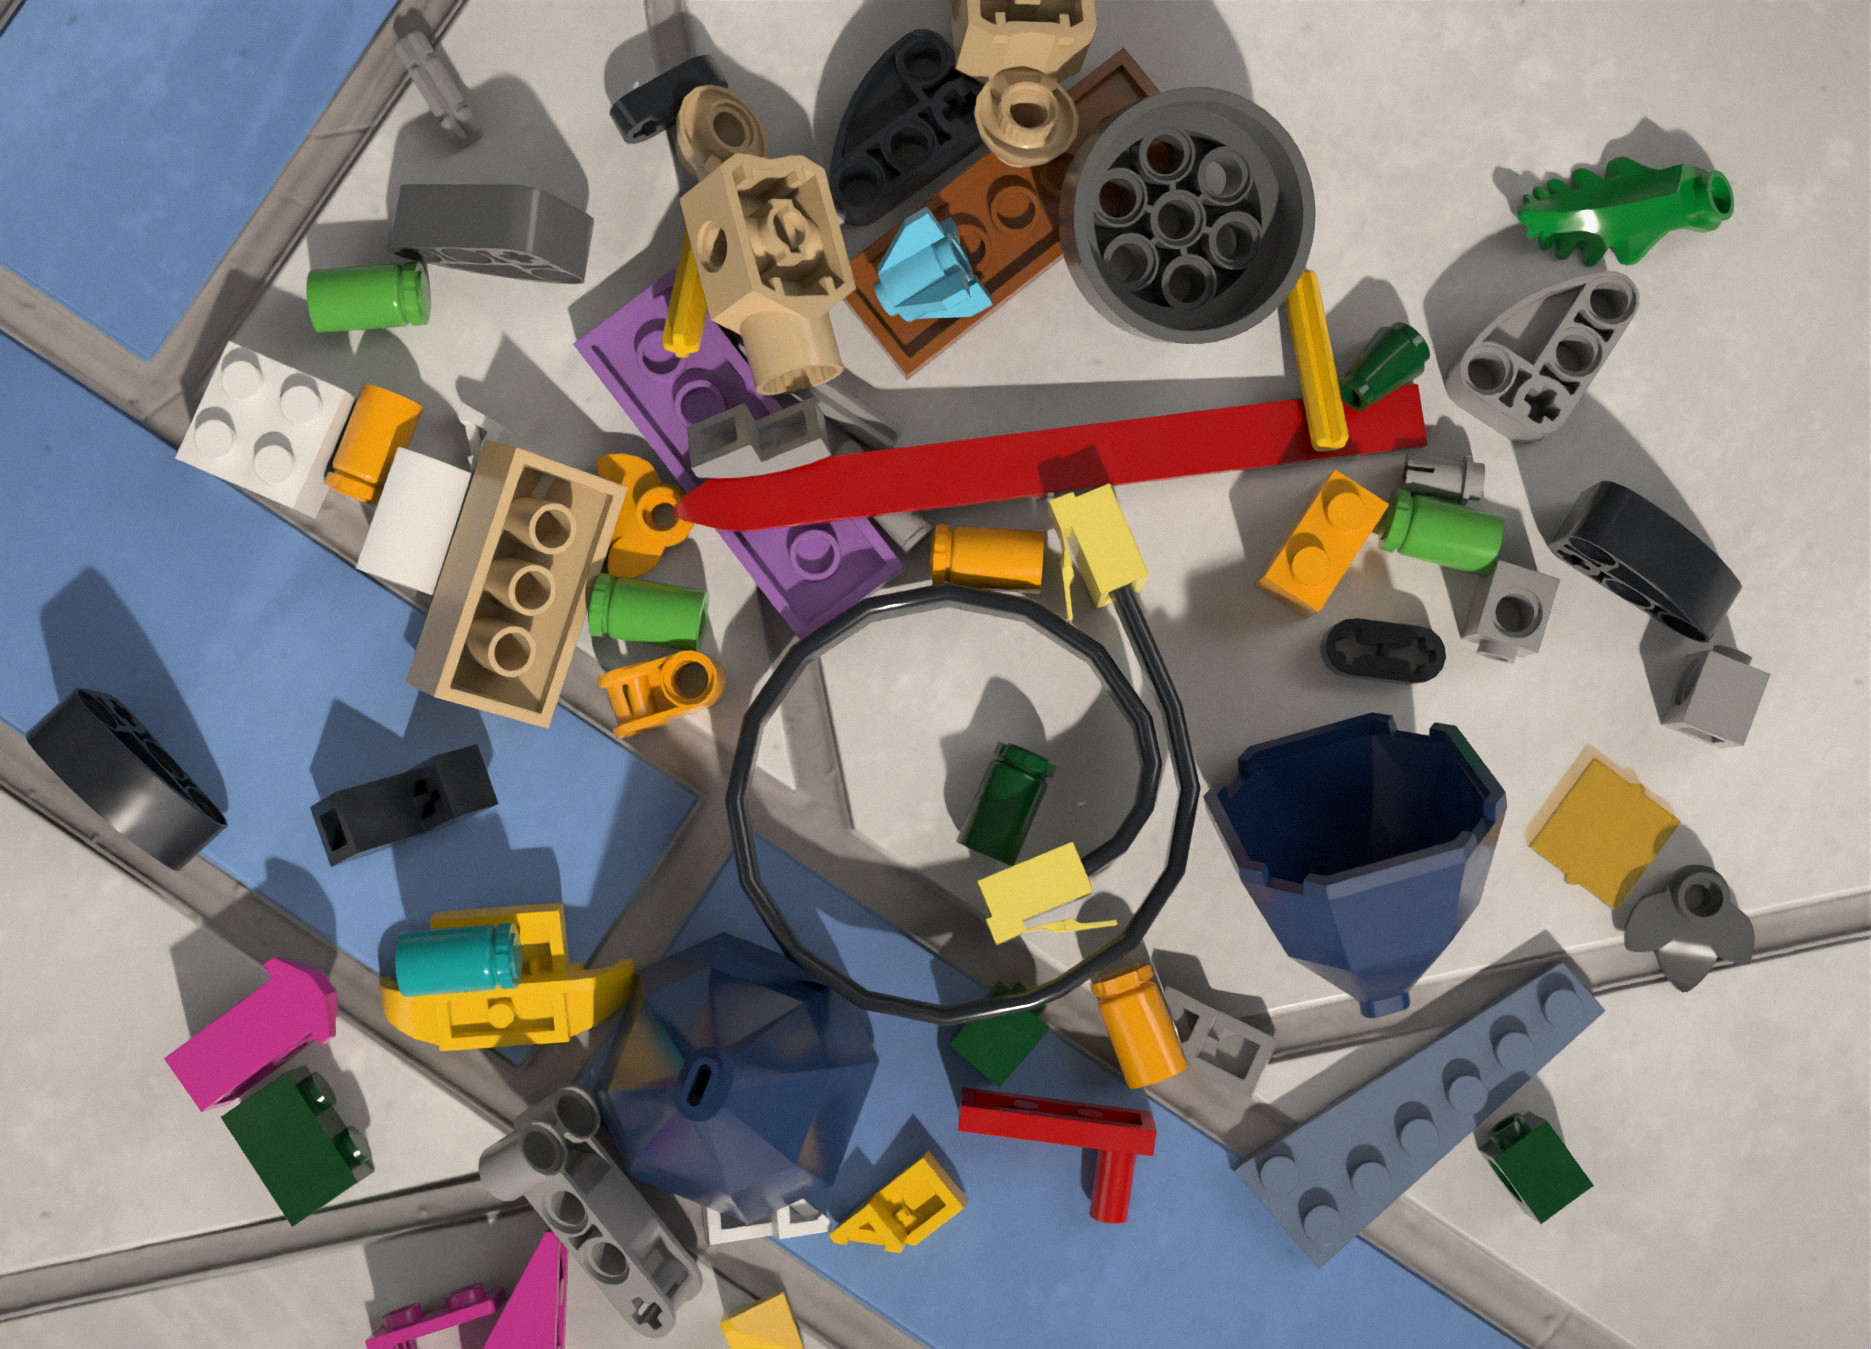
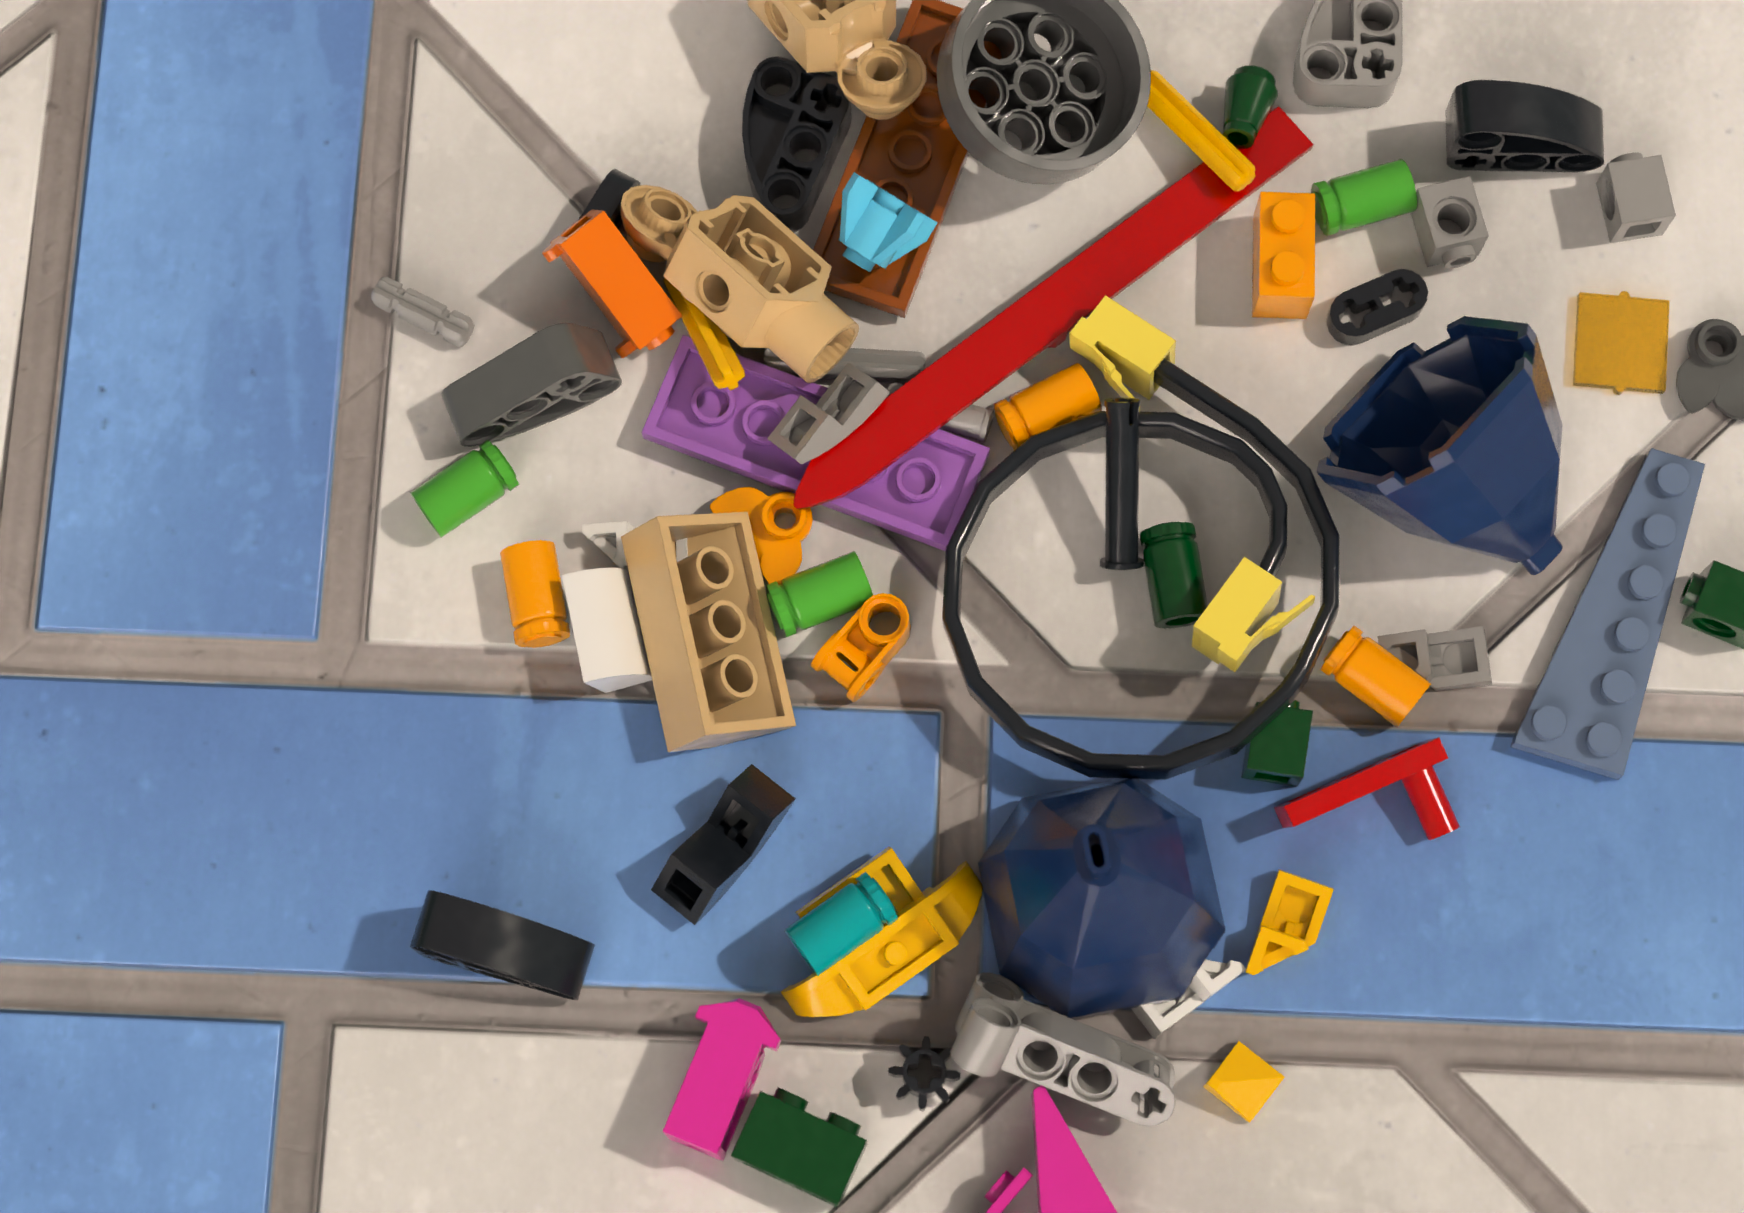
camera: 30 degrees left, 10 degrees down
white brick [175,341,357,519] -> none
light grey pin [1401,454,1485,506] -> none
none -> orange brick [542,209,682,358]
none -> black gear [888,1036,961,1111]
none -> black pin [1100,398,1144,570]

